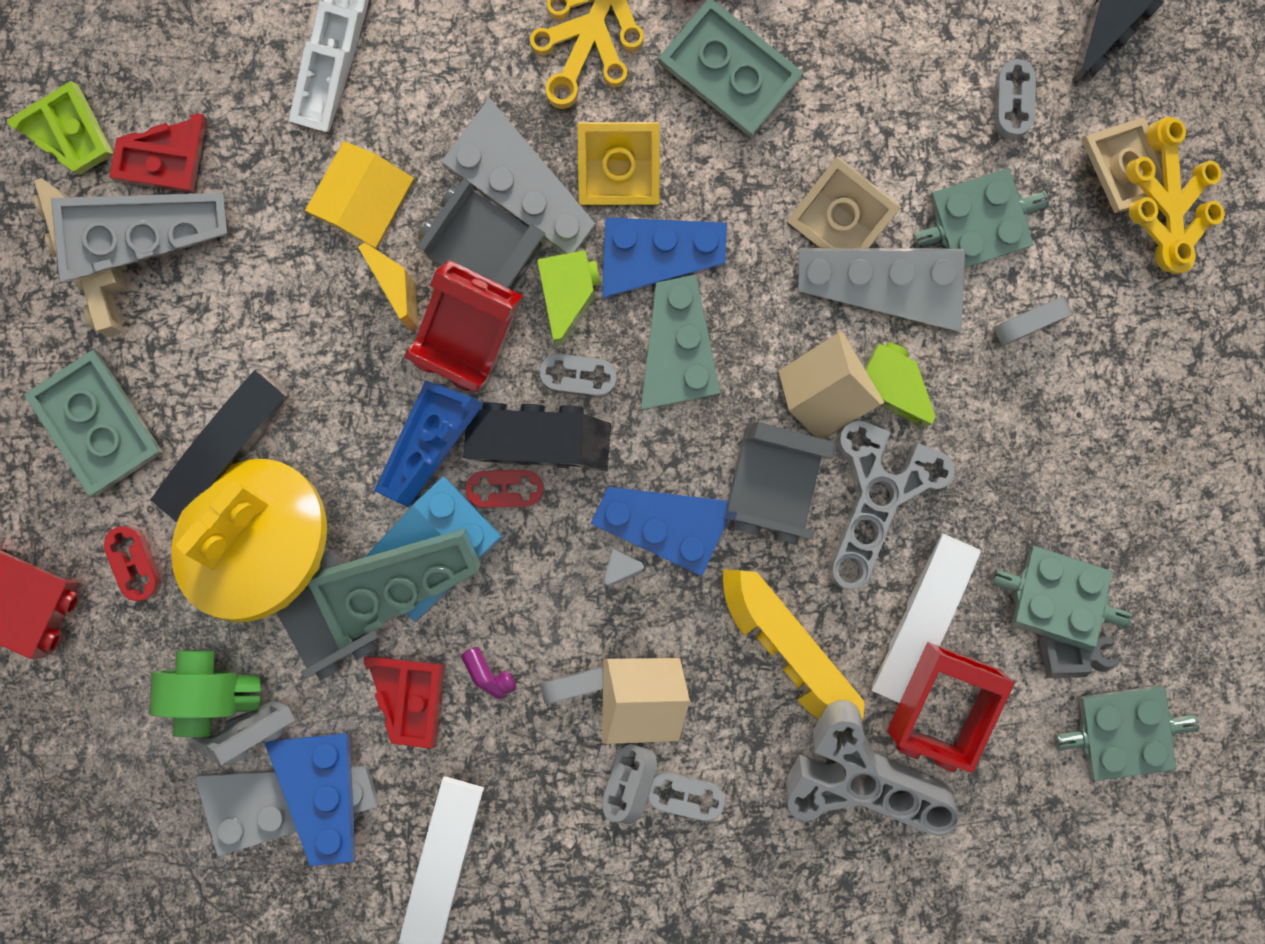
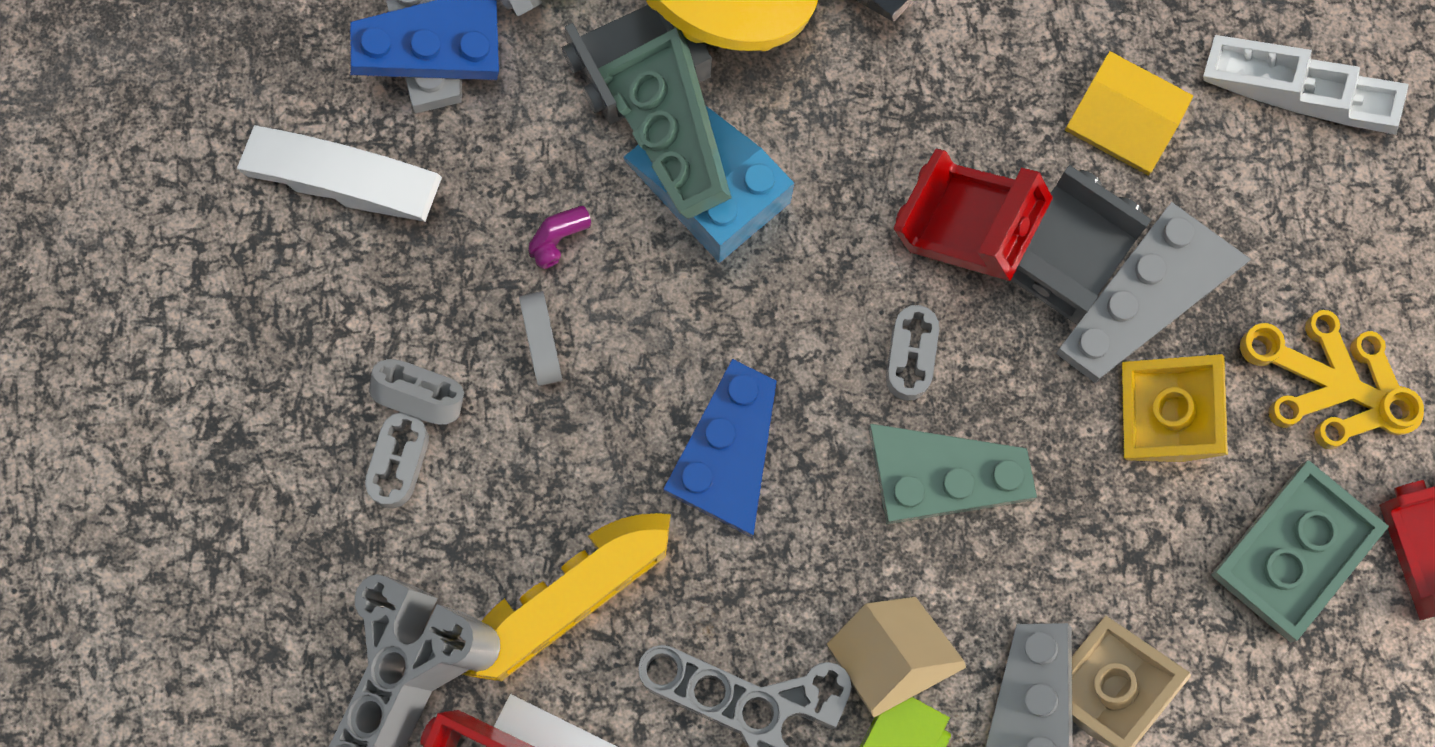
camera: 85 degrees right, 10 degrees down
yellow slope [358,243,419,332] -> none
red wing [364,656,445,749] -> none
blue wing [374,380,484,507] -> none
black wedge [463,402,611,472] -> none
red beam [465,470,544,508] -> none
lime slope [537,250,601,346] -> none
blue wing [602,217,727,300] -> none
tan slope [602,658,690,744] -> none
light grey slope [604,549,645,587] -> none
dark grey panel [724,422,836,545] -> none

